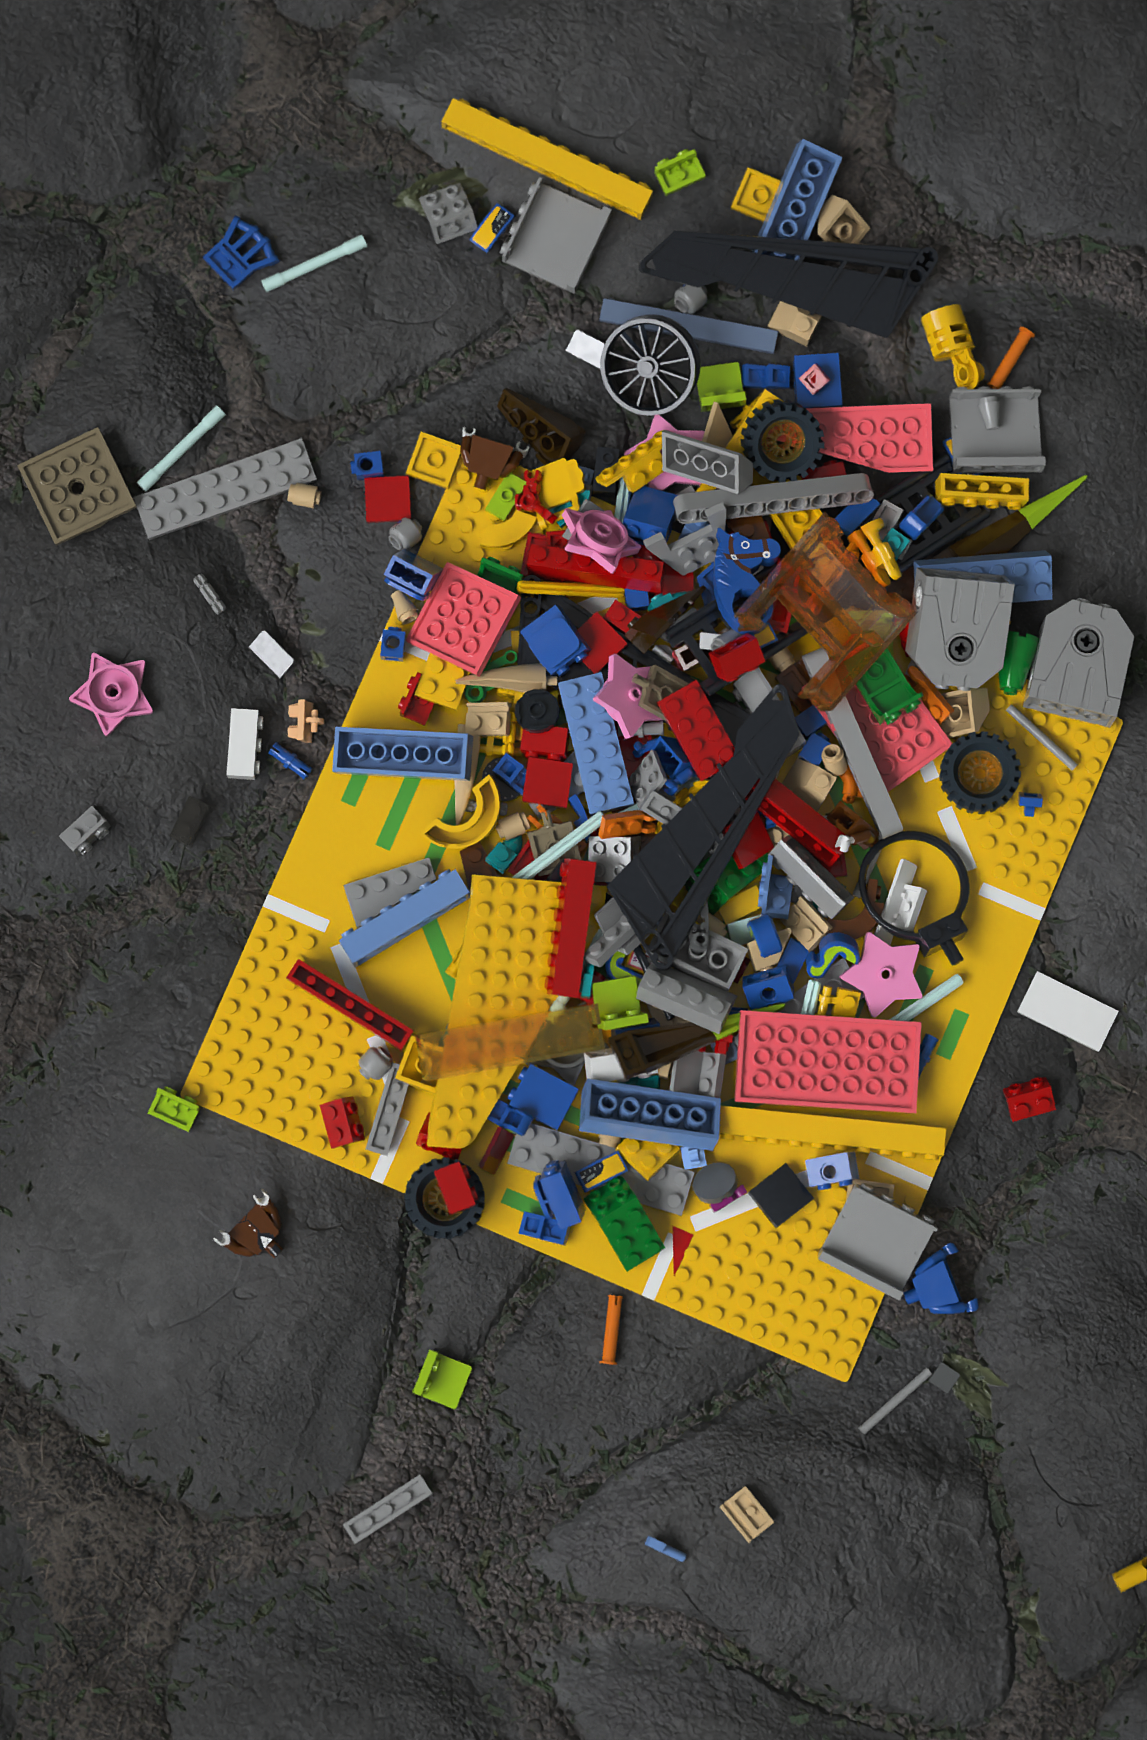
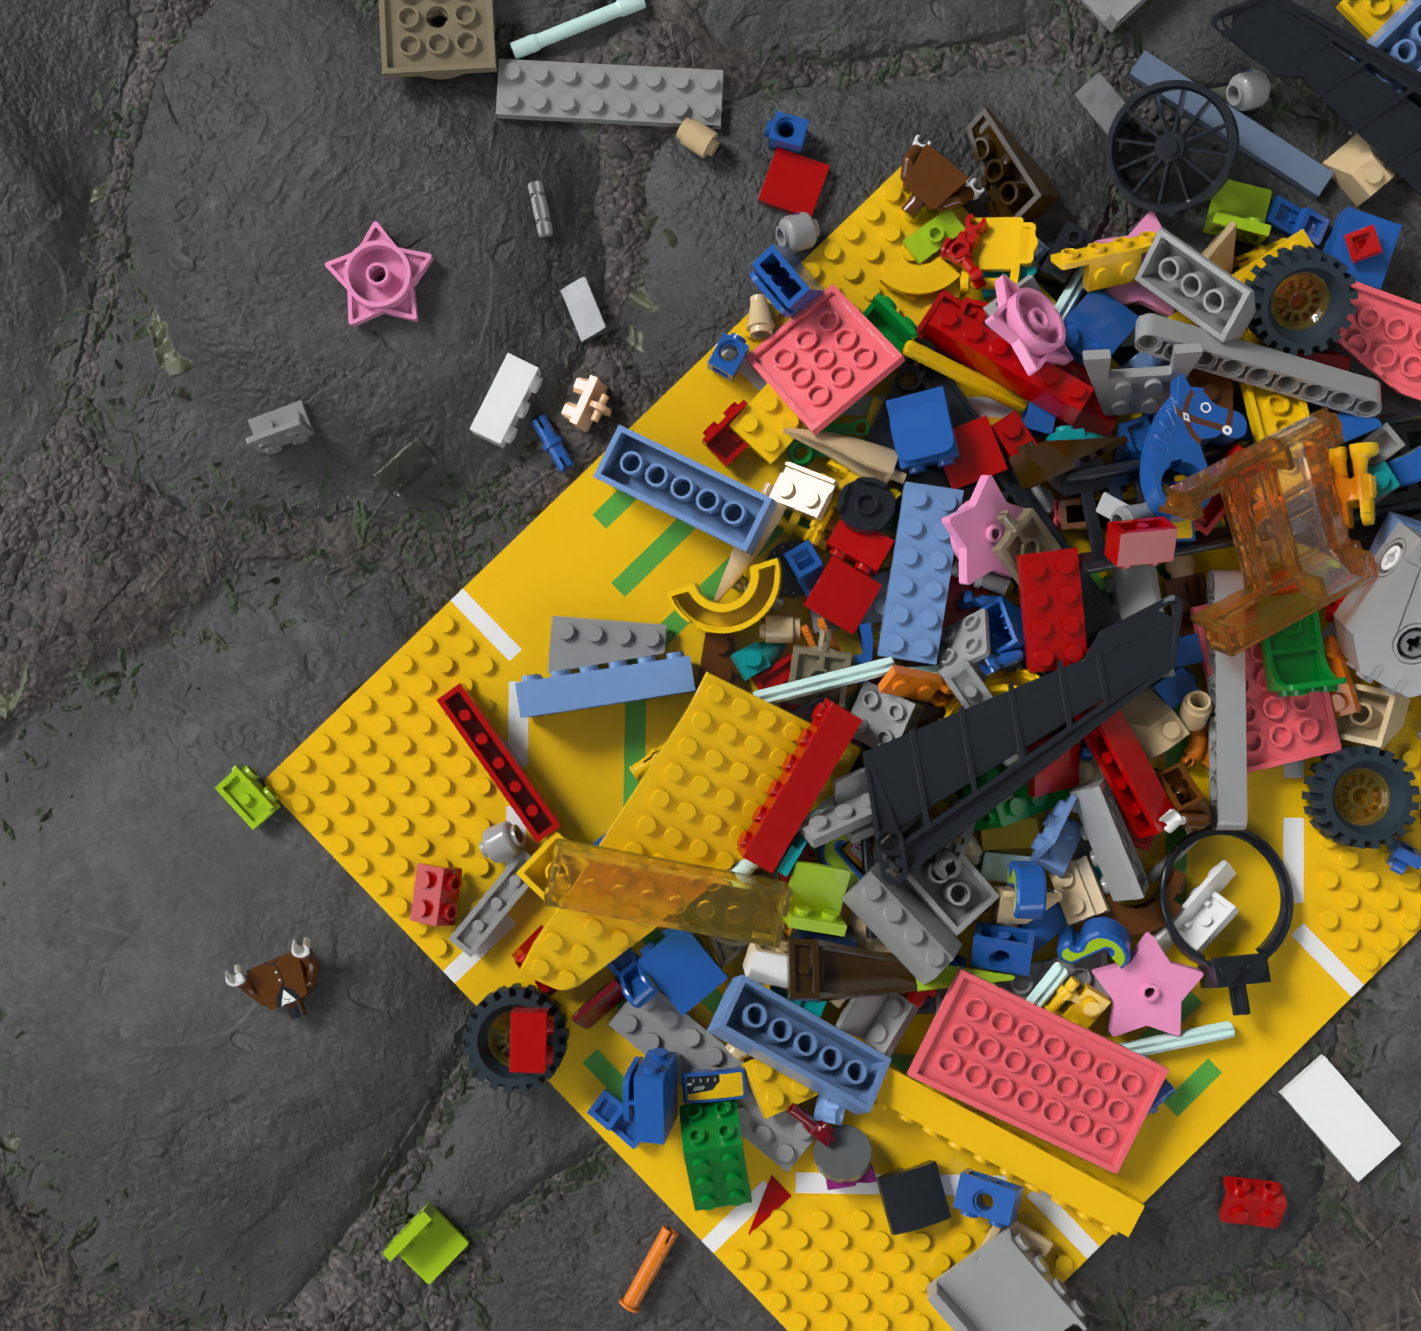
camera: 25 degrees right, 5 degrees up
yellow plate [406,432,461,489] -> none
none -> dark red plate [787,1103,836,1147]

